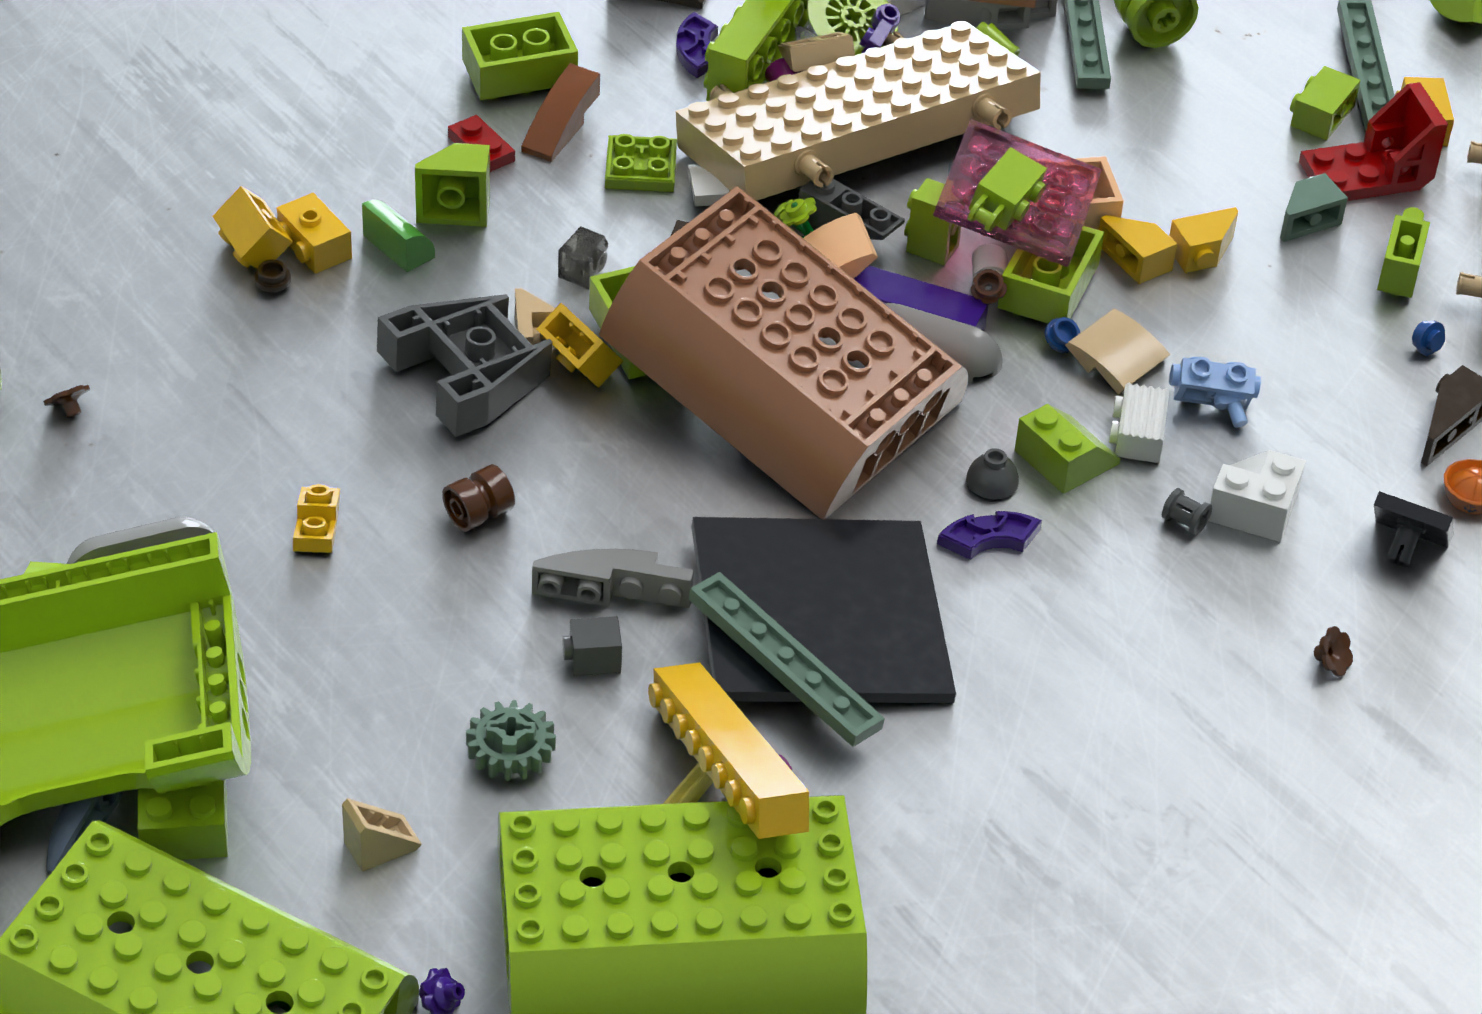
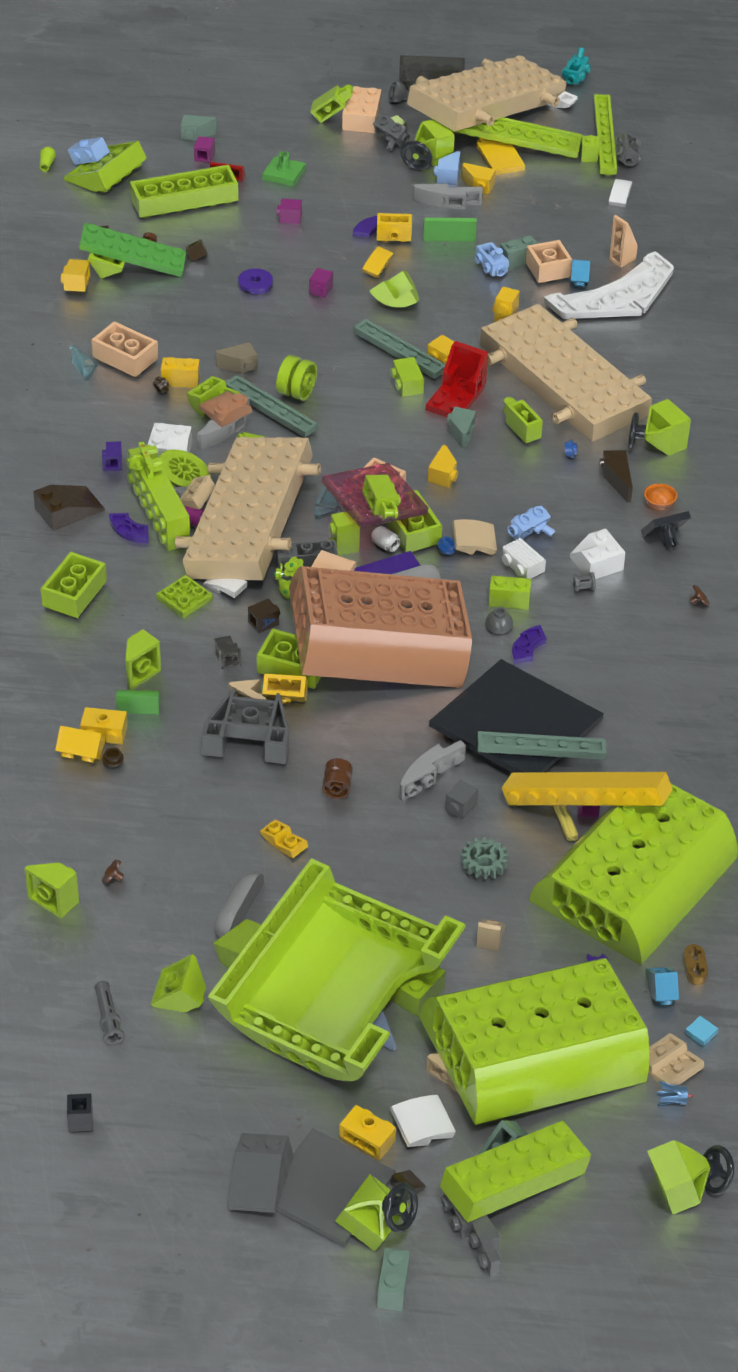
camera: 45 degrees left, 0 degrees up
red plate [448,114,515,172] -> none
dark orange slope [521,63,600,162] -> none
plate [859,4,901,53] -> none
reddish brown plate [971,269,1007,304] -> none
yellow slope [1099,215,1177,284] -> none

